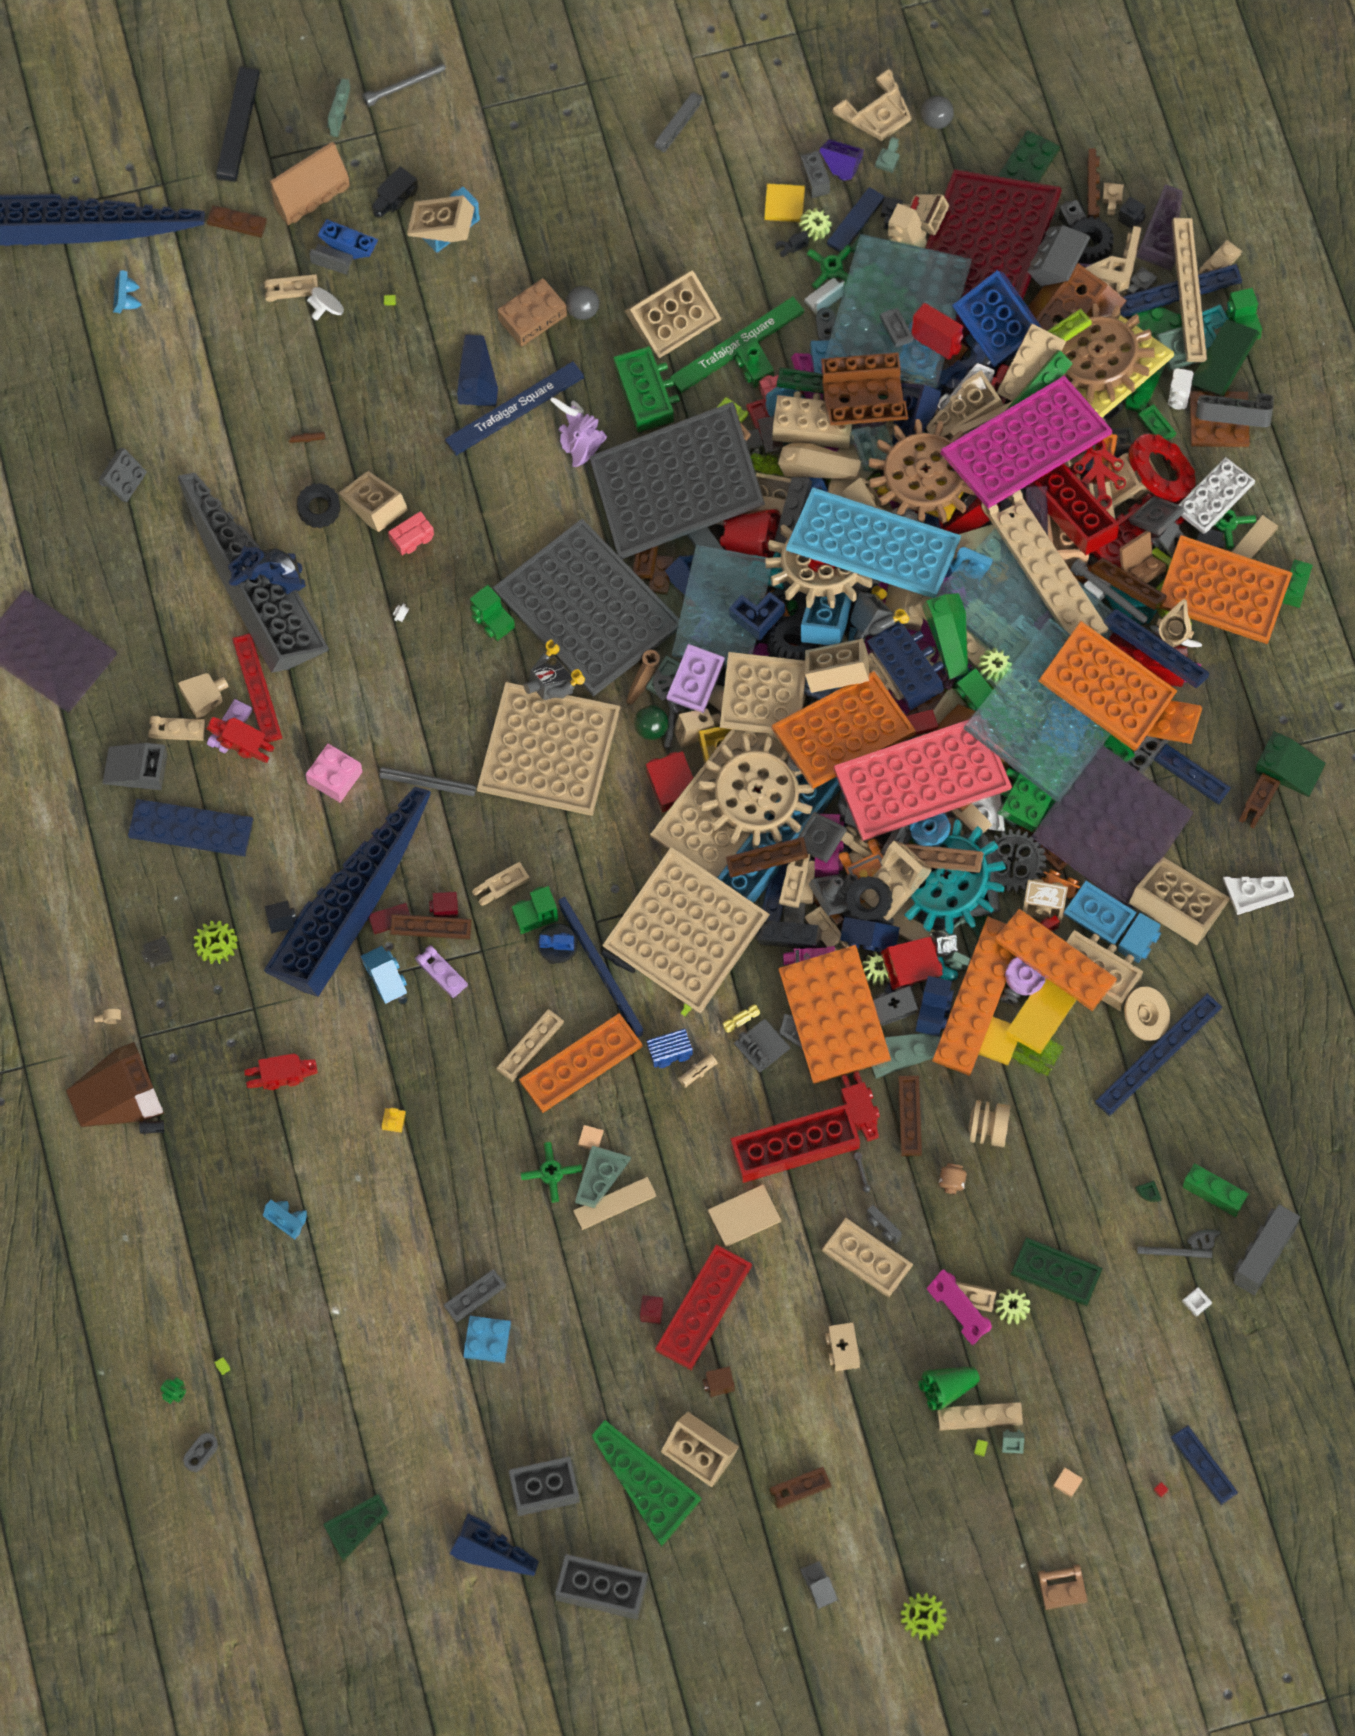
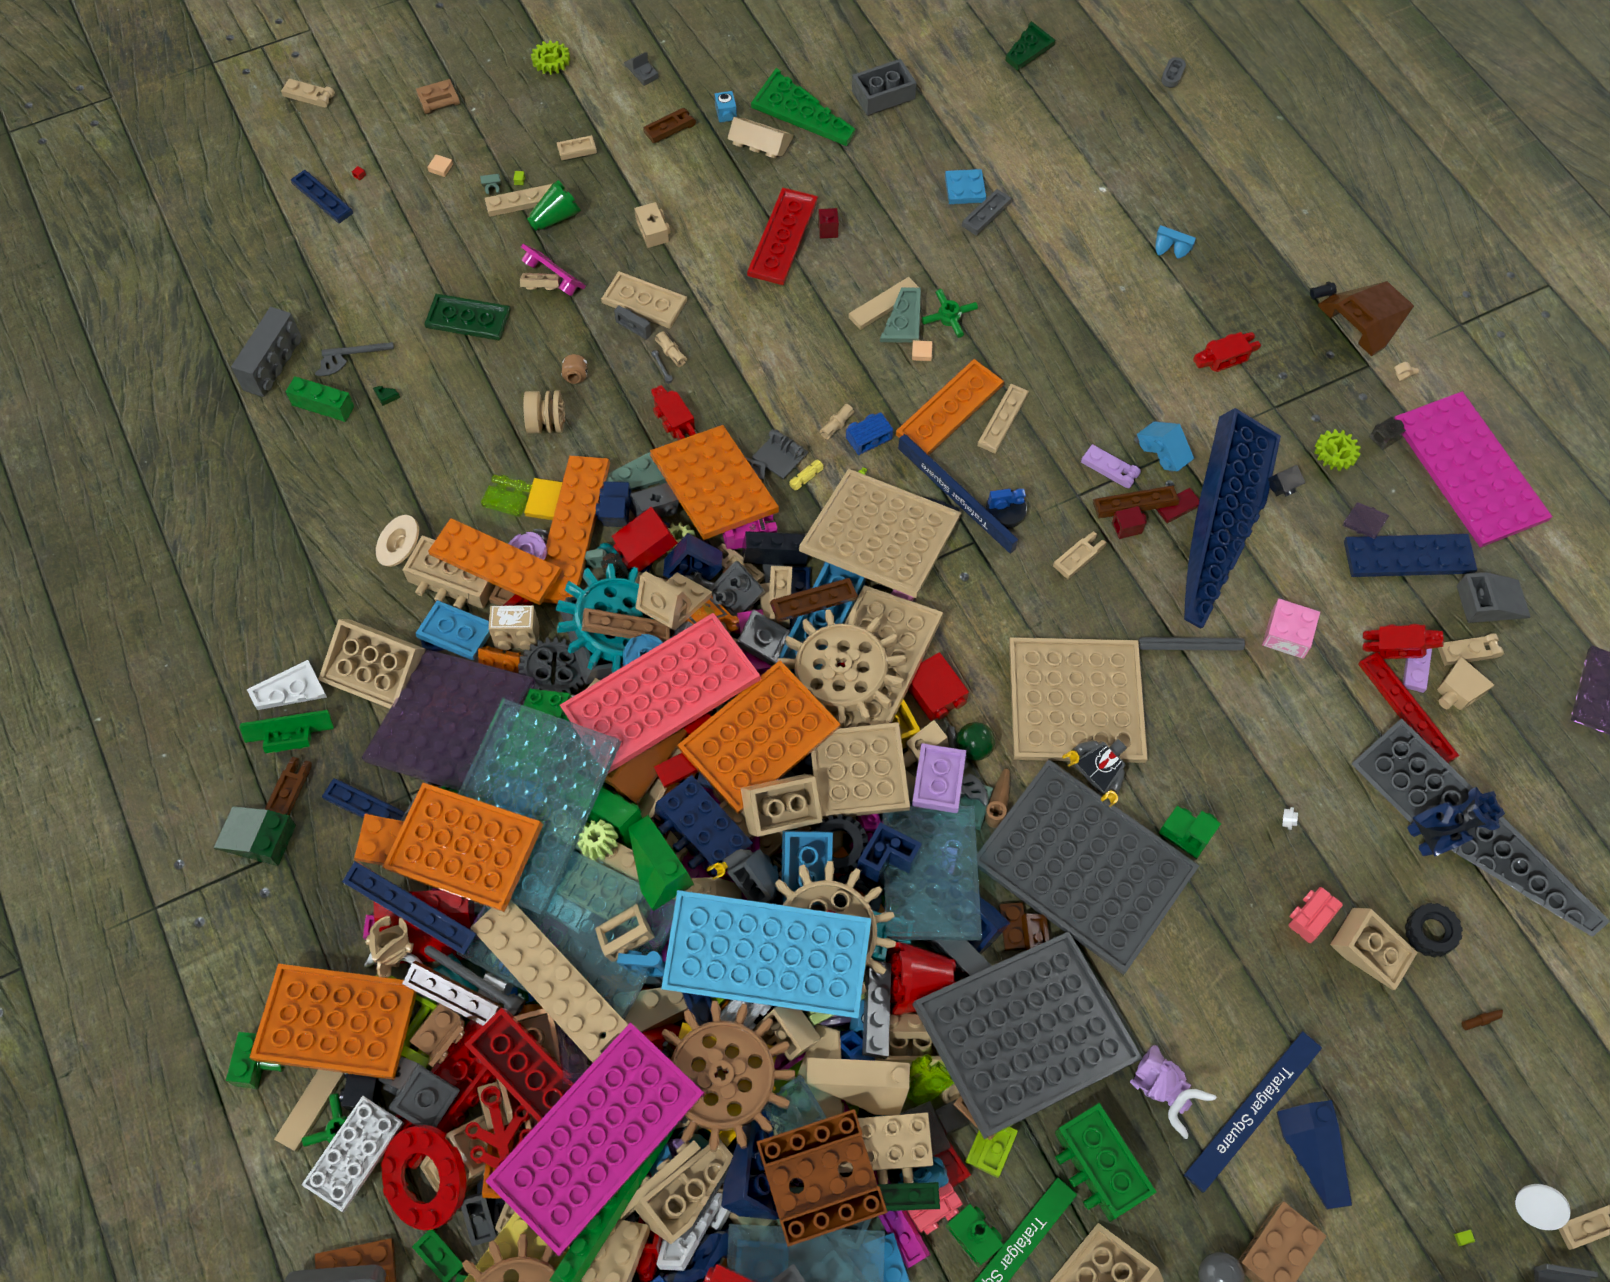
camera: 165 degrees right, 5 degrees down
green gear [160,1377,186,1404] -> none
lime piece [214,1357,231,1375] -> none
yellow tile [382,1108,406,1133] -> none
dark blue wedge [450,1513,539,1576] -> none
green brick [512,886,558,934] -> none
dark grey brick [555,1554,648,1620] -> none
reddish brown brick [702,1366,735,1397] -> none
tan tile [708,1185,781,1247] -> none
red brick [730,1104,860,1183] -> none
black tyre [846,876,893,922] -> none
reddish brown plate [899,1076,922,1156] -> none
yellowish green gear [995,1289,1030,1324] -> none
yellow tile [1006,978,1076,1054] -> none
dark blue tile [1095,993,1222,1117] -> none
dark azure brick [1118,913,1161,963] -> none
white tile [1182,1287,1212,1317] -> none
none -> green bracket [239,710,334,754]
none -> tan plate [281,79,335,107]
none -> tan plate [557,135,597,160]
none -> tan tile [595,904,655,962]
none -> tan pin [655,332,687,367]
none -> dark azure brick [714,91,737,122]
none -> clear purple piece [1343,502,1389,539]
none -> dark pink plate [1393,391,1553,548]

